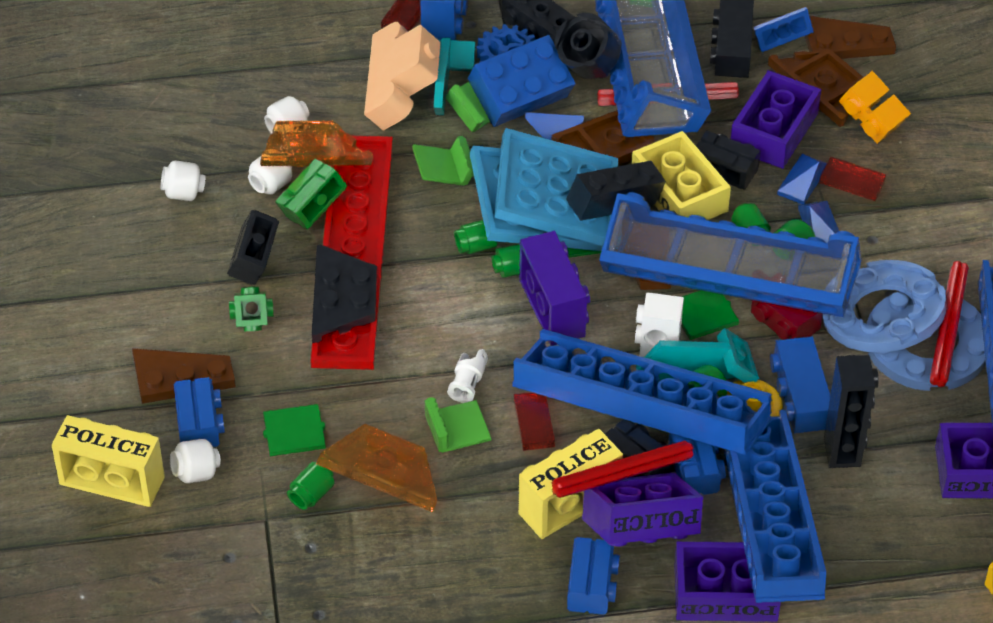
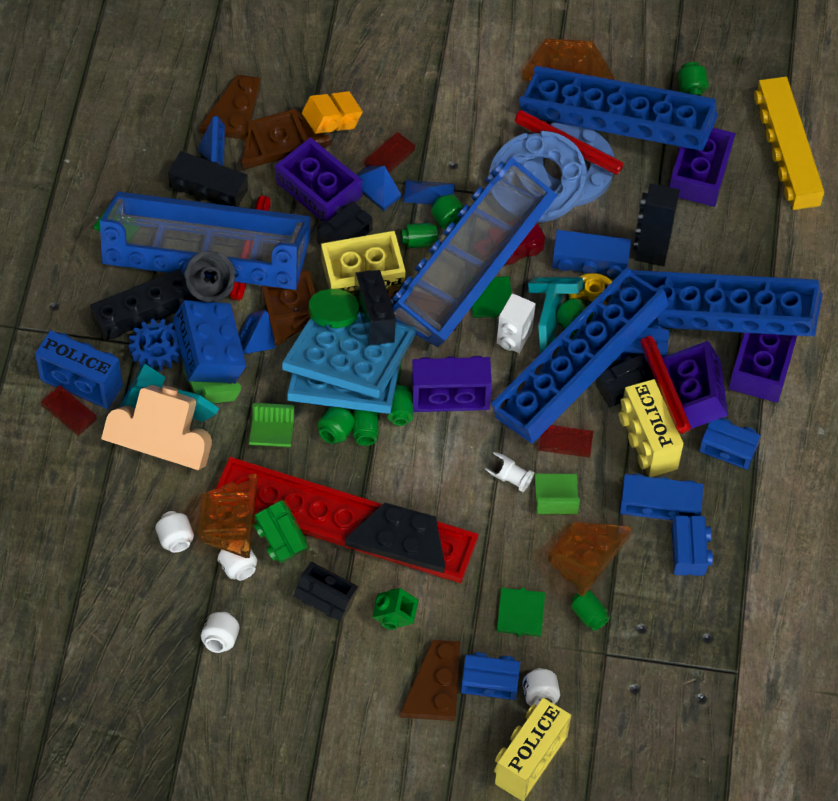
camera: 75 degrees left, 10 degrees up
none -> green tile [309,289,359,329]
none -> green head [317,406,355,444]
none -> blue brick [620,474,704,521]
none -> blue brick [671,516,713,576]

